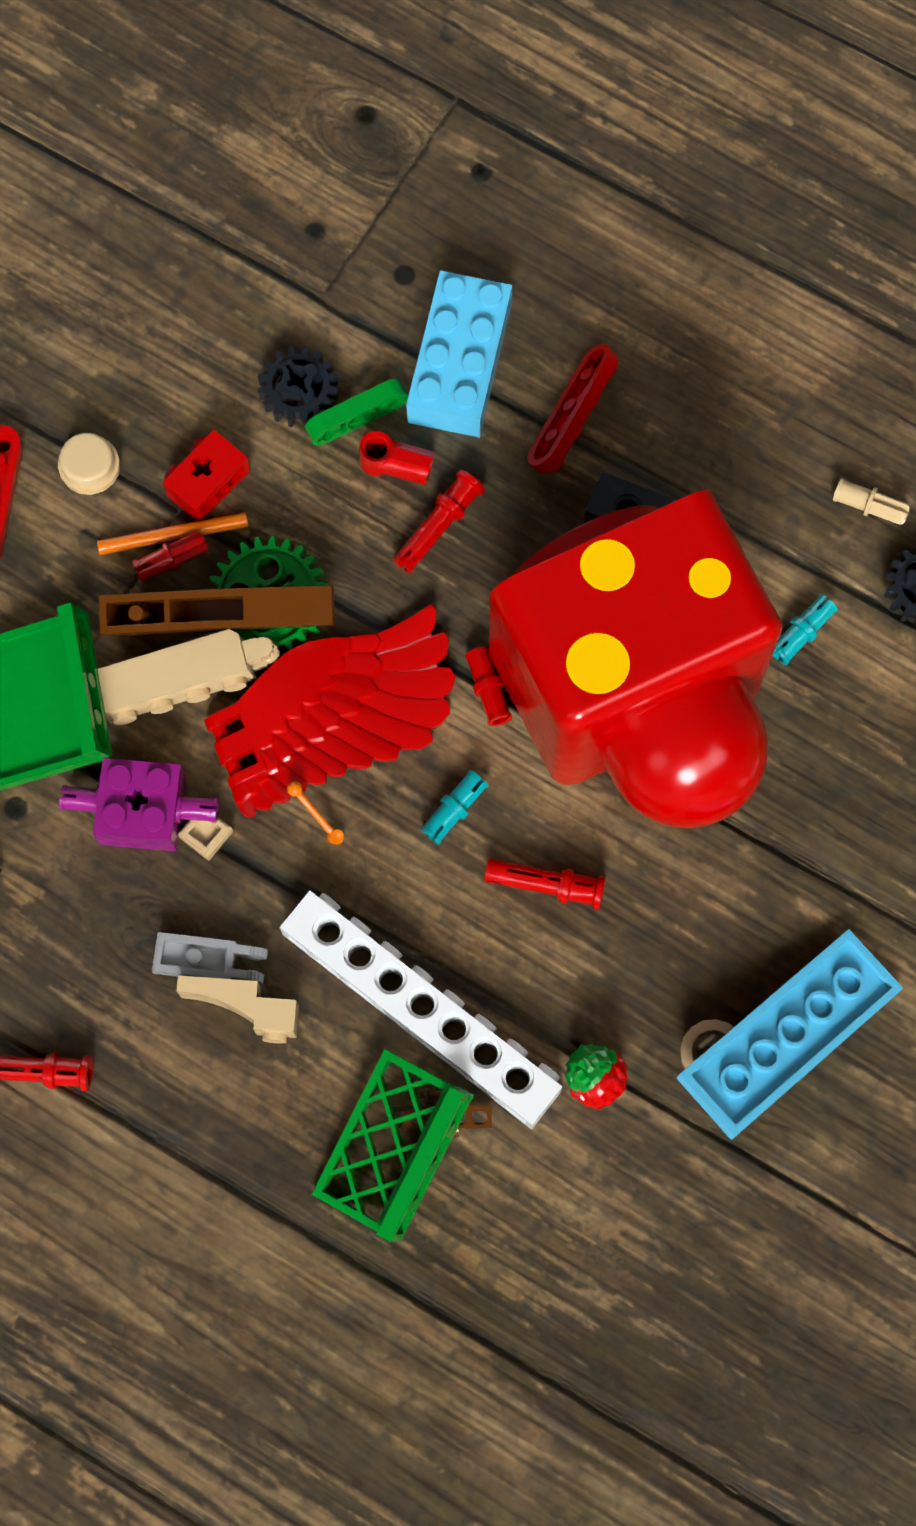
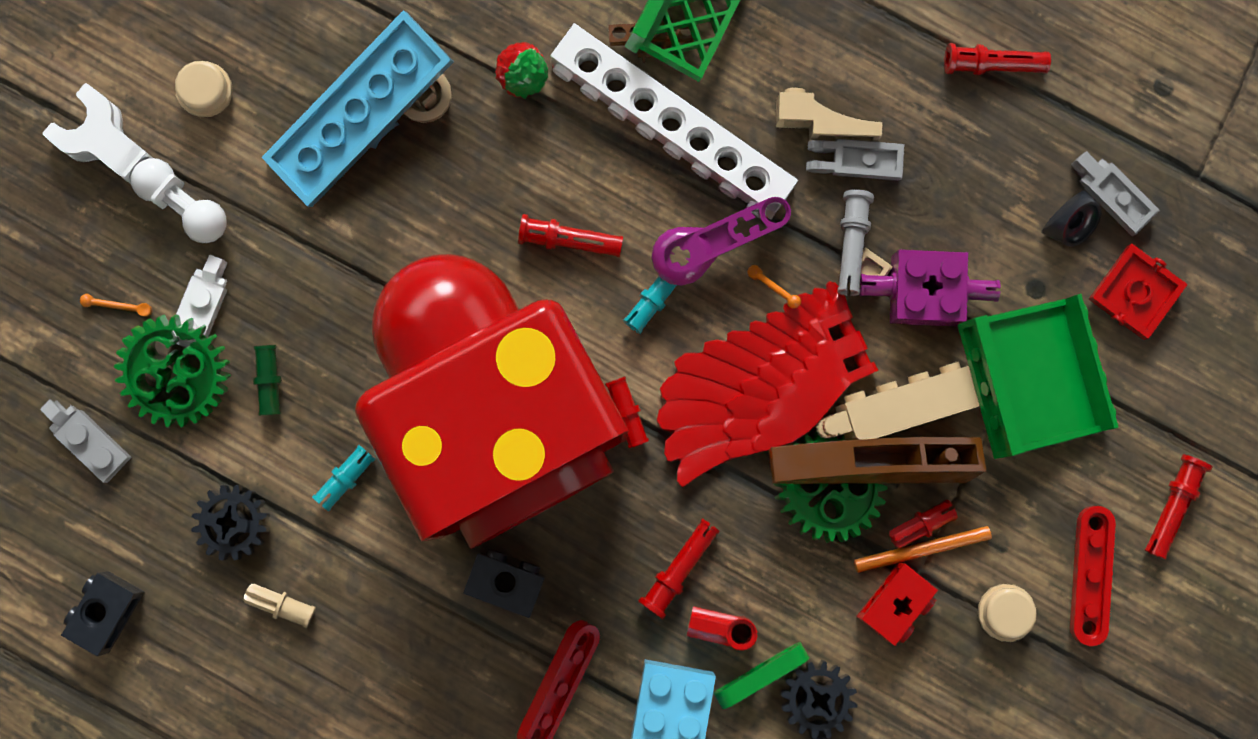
camera: 170 degrees right, 10 degrees up
none -> dark green pin [253,345,282,416]
none -> magenta beam [651,197,791,286]
none -> light grey pin [837,190,874,296]

